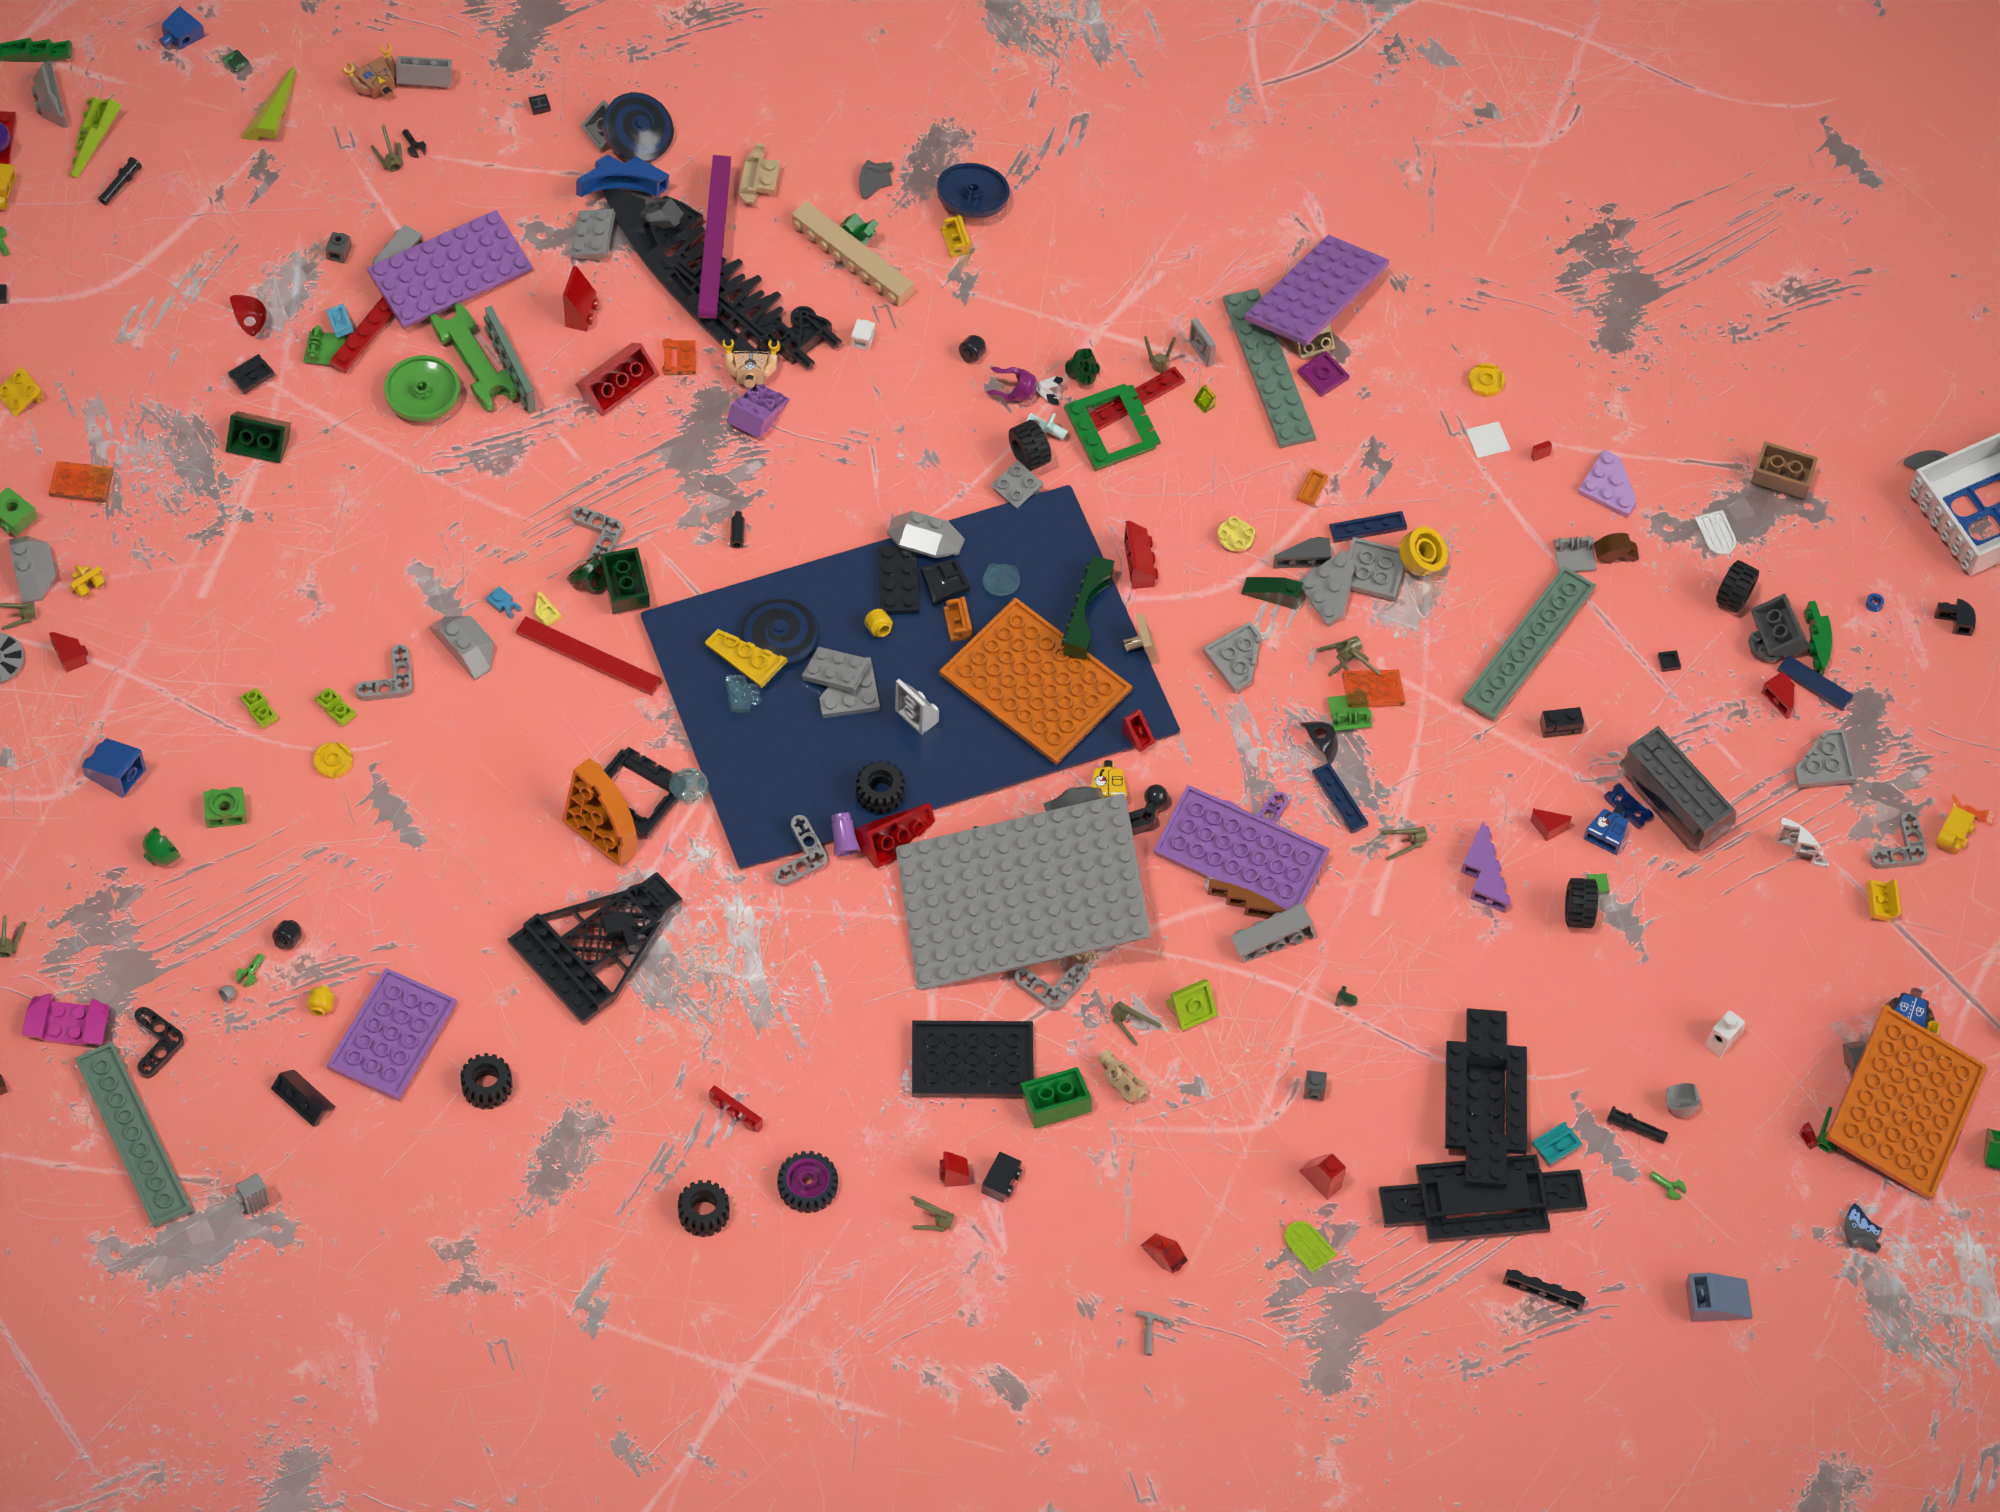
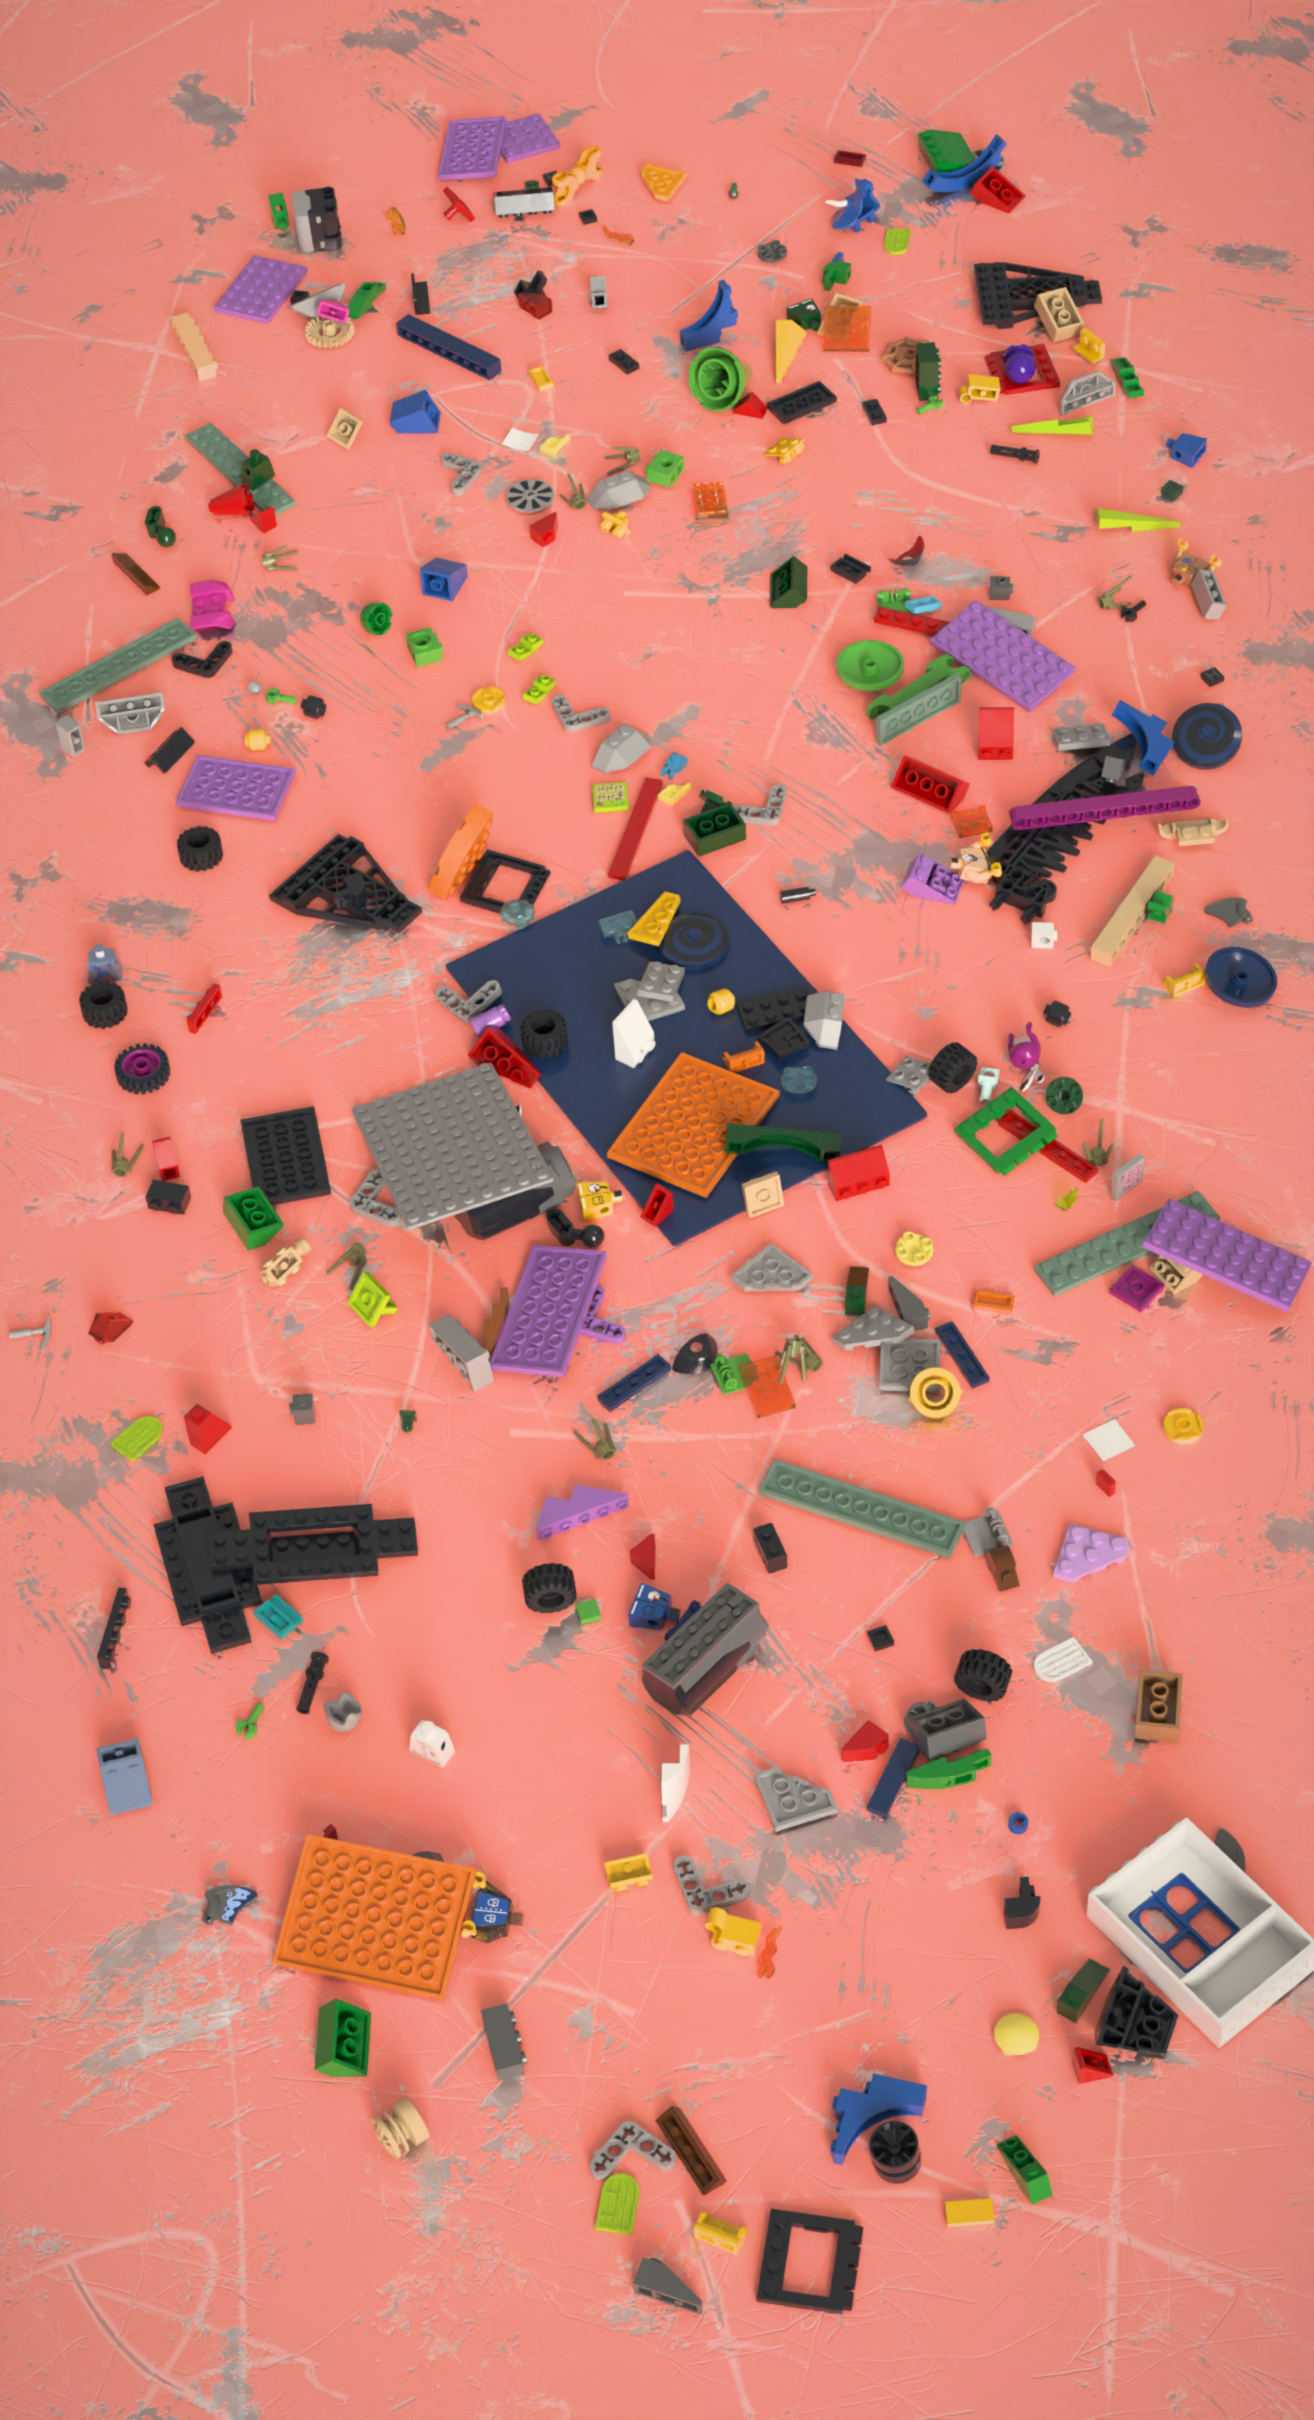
camera: 85 degrees right, 10 degrees down
none -> sand blue torso [88,944,123,984]
none -> light grey wedge [95,692,165,735]
none -> light grey piece [445,704,483,730]
none -> lime tile [592,782,629,813]

